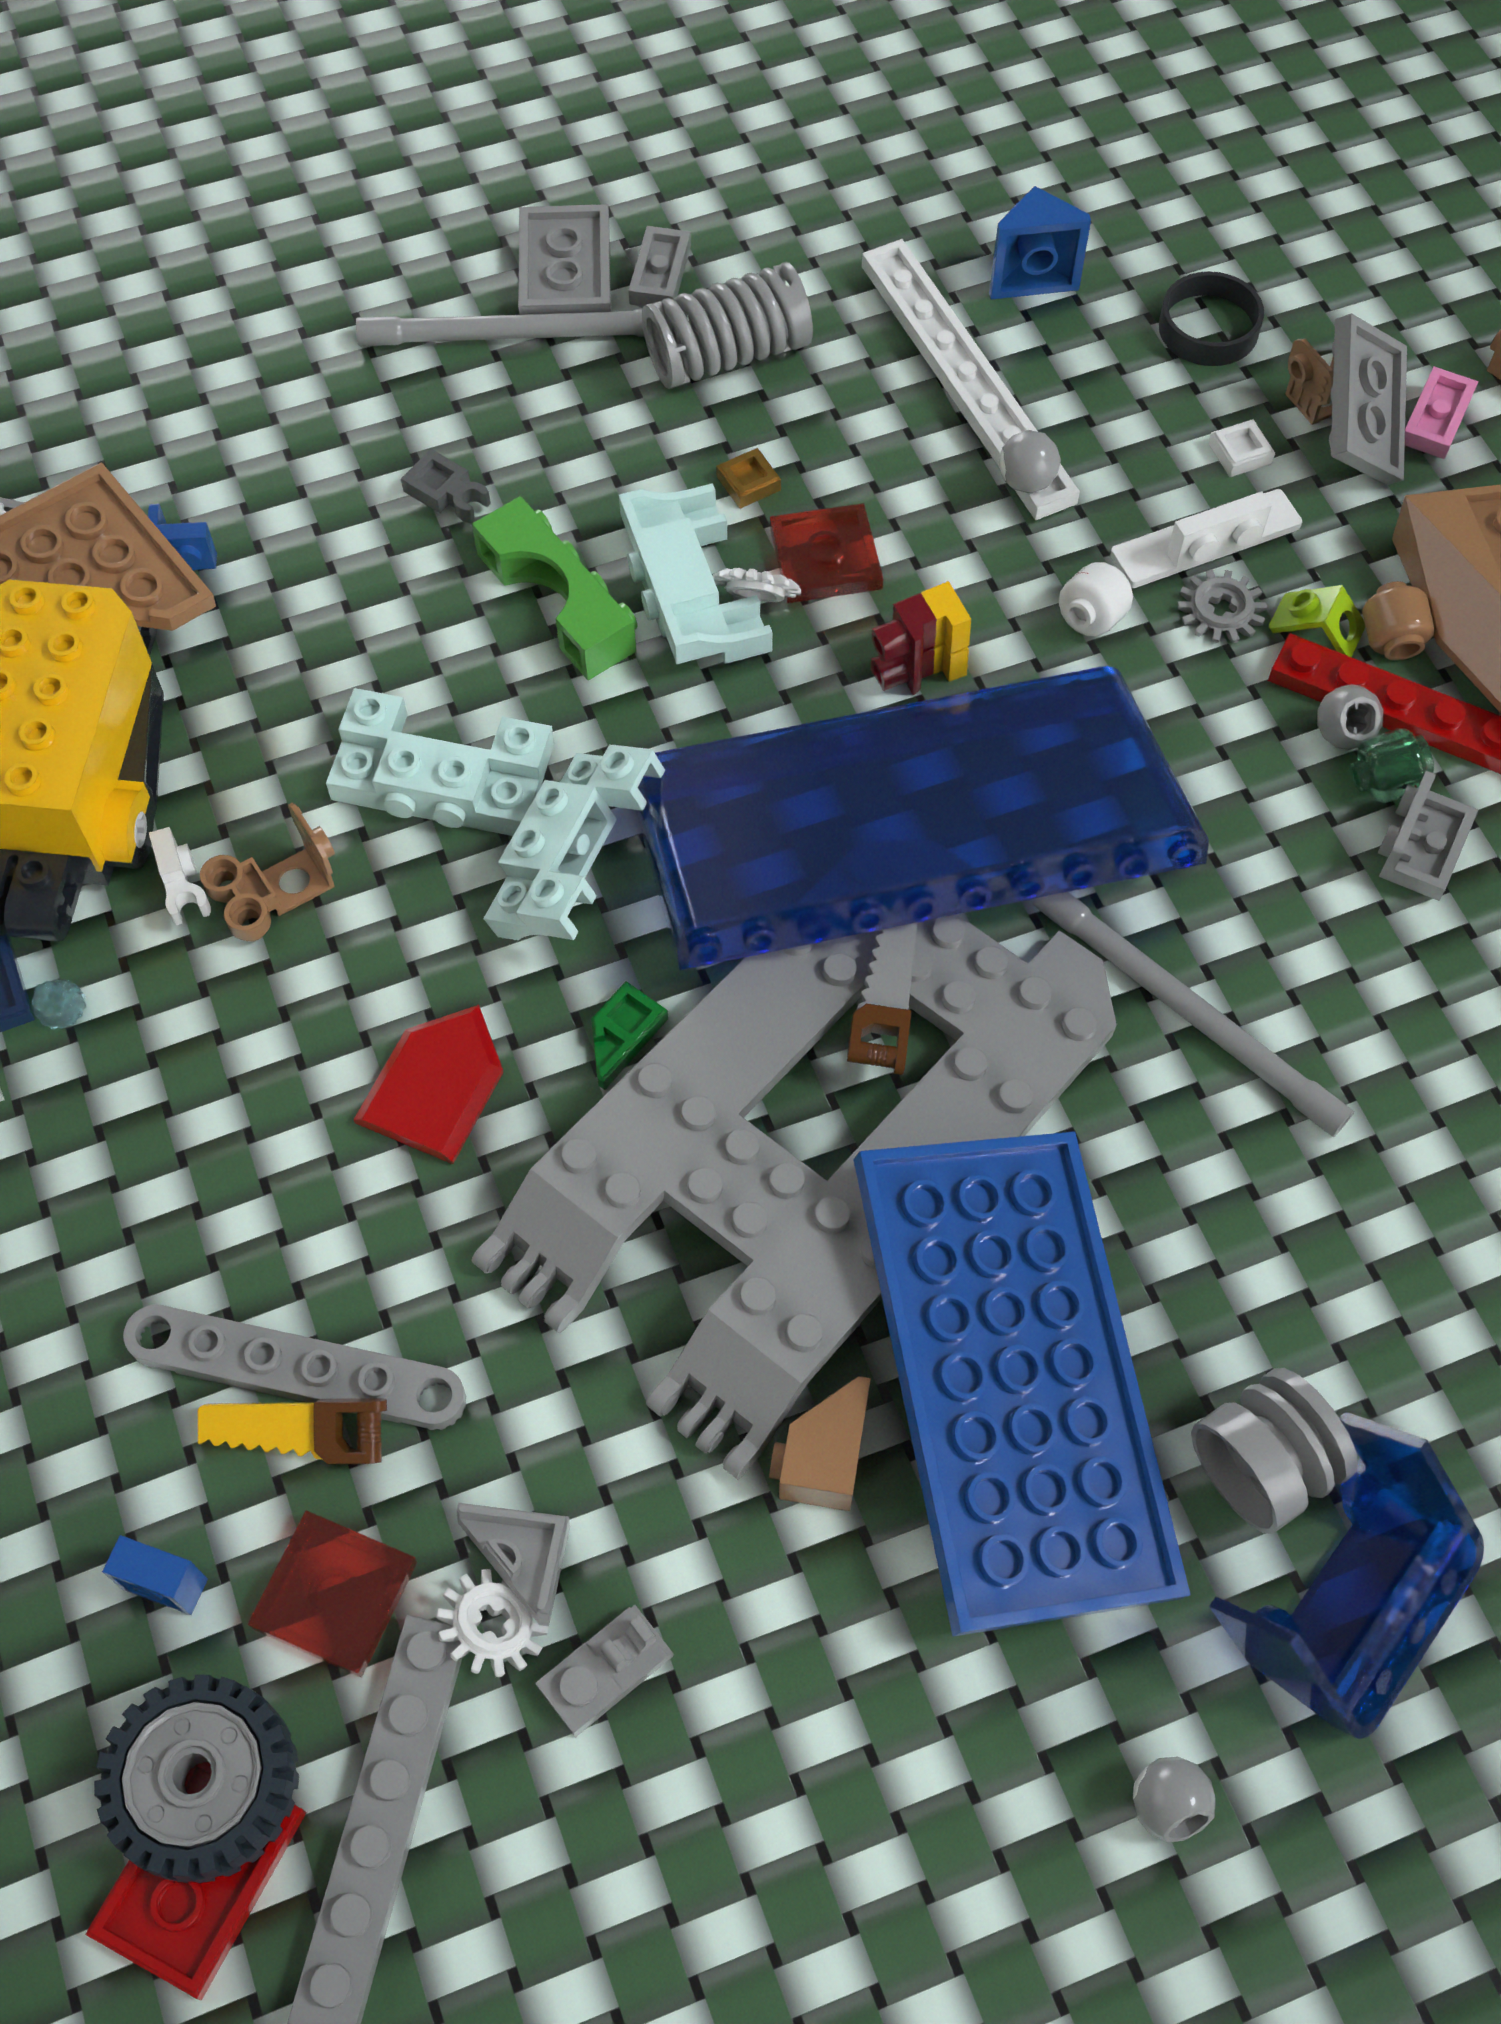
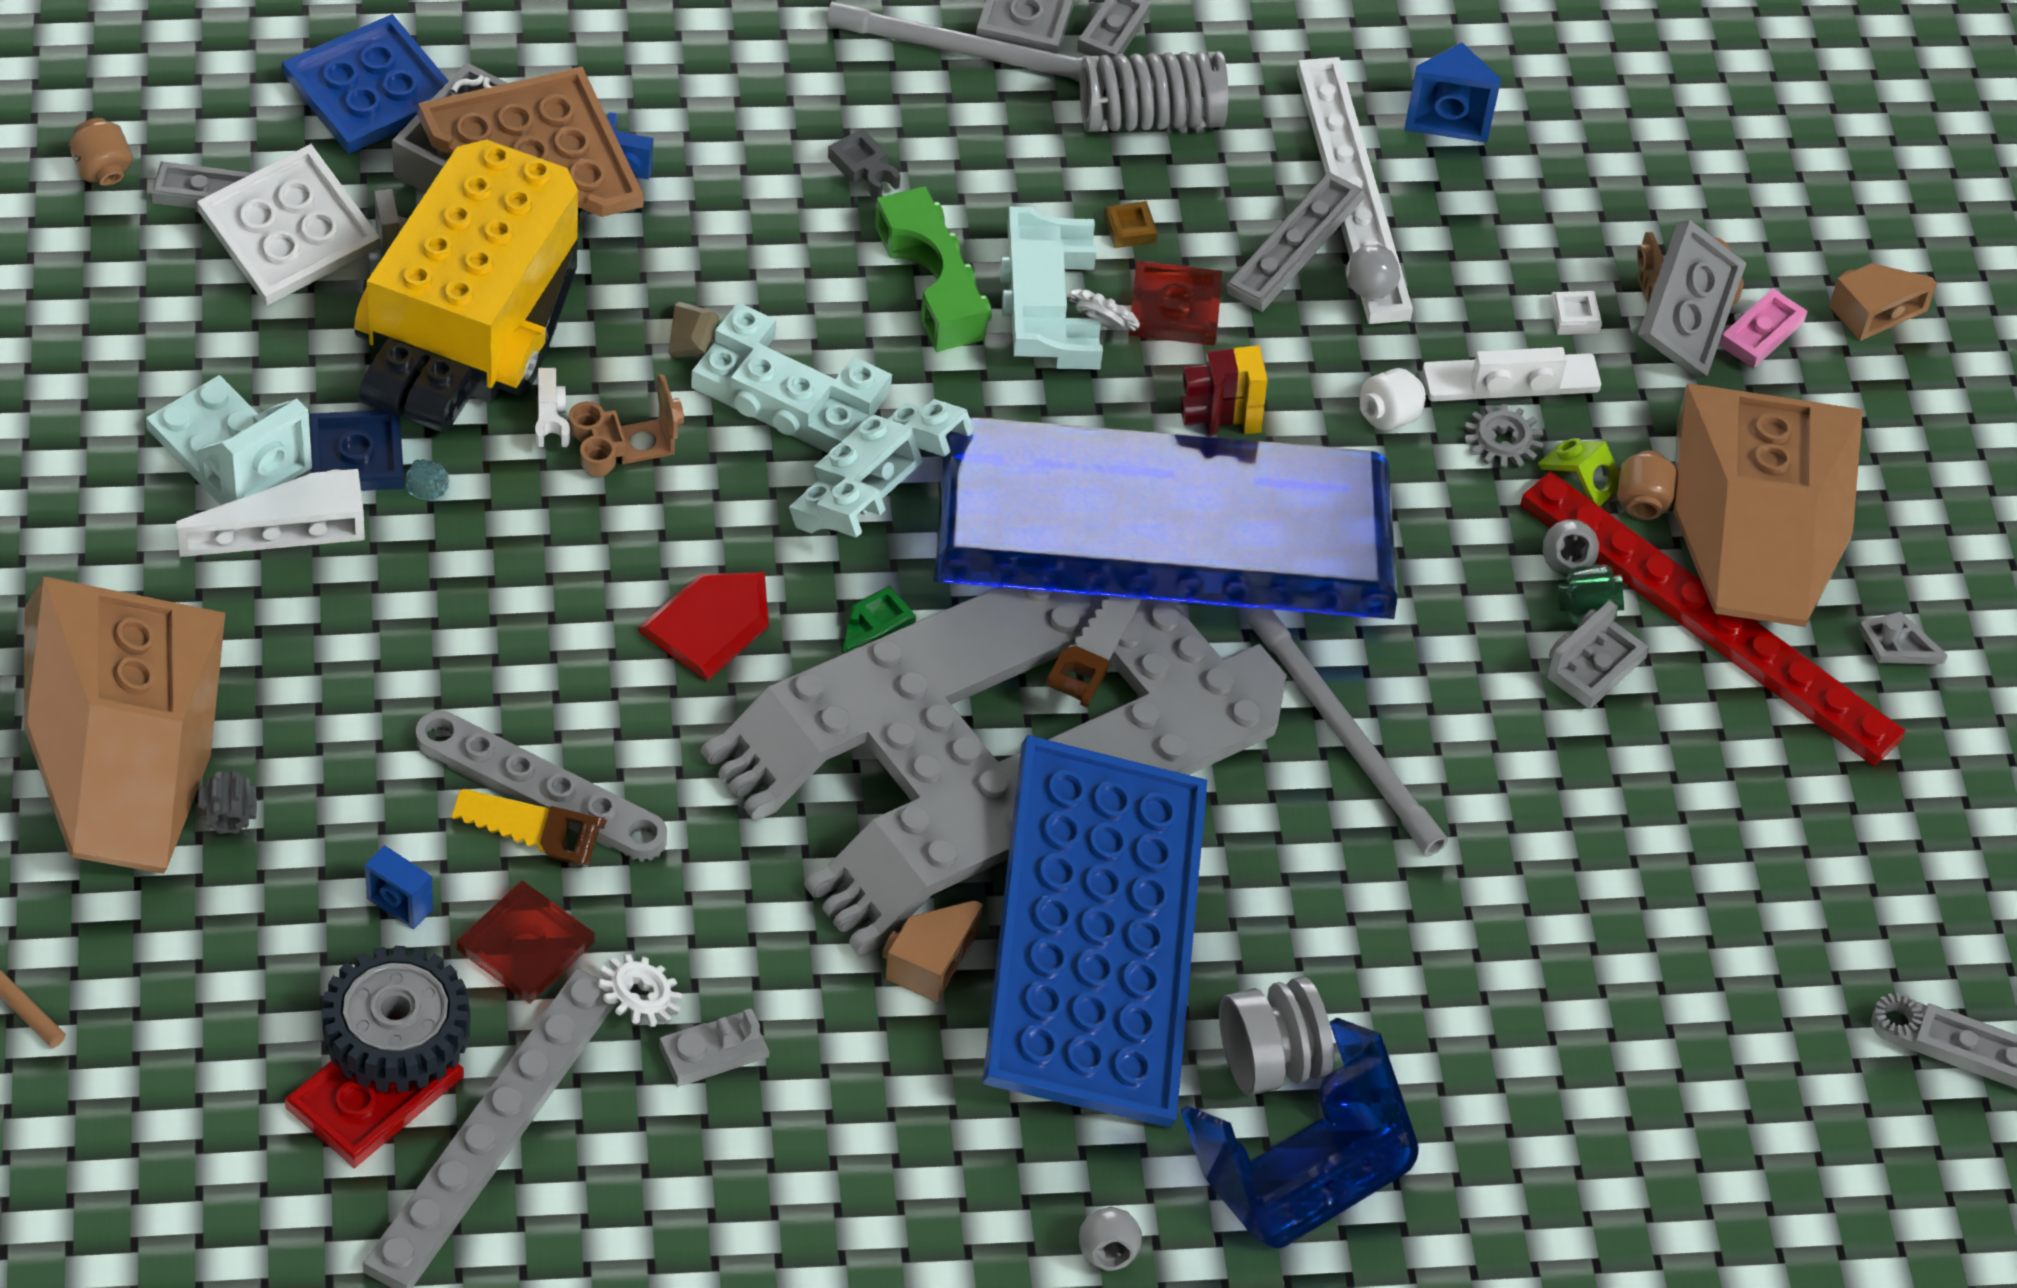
camera: 10 degrees right, 10 degrees down
light grey tile [457,1503,570,1626] -> none
black tyre [1159,271,1264,366] -> none
none -> dark tan piece [669,302,720,359]
none -> light grey tile [1226,172,1364,312]

